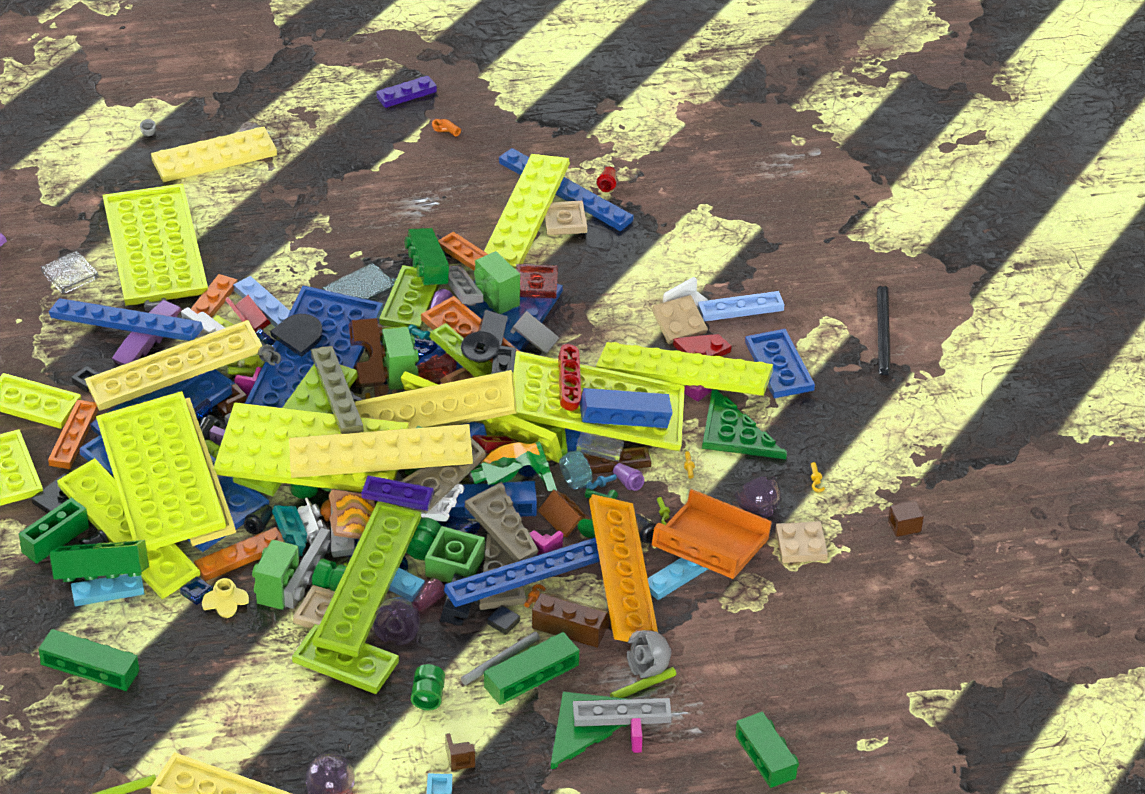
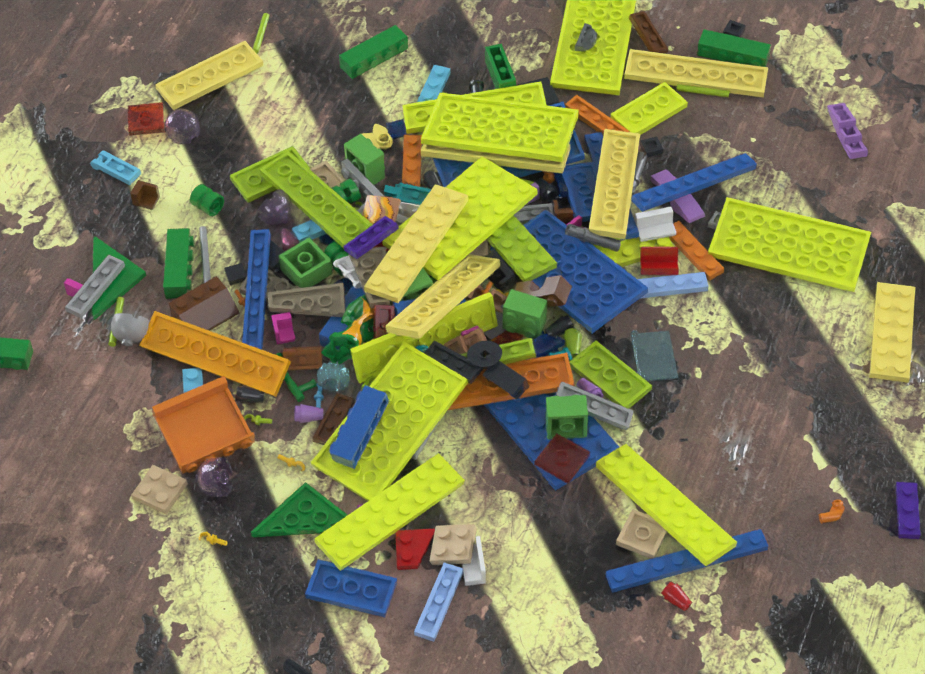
camera: 125 degrees right, 10 degrees up
clear tile [41,251,99,294] -> none
green brick [49,540,149,582] -> none
clear blue tile [255,328,275,346] -> none
black tile [270,314,323,357] -> none
plate [311,346,363,434] -> none
green brick [404,228,449,285] -> none
orange plate [438,232,488,271] -> none
light grey hinge [510,311,559,357] -> none
red beam [558,344,581,411] -> none
clear tile [576,432,624,462] -> none
reddish brown panel [888,501,924,537] -> none

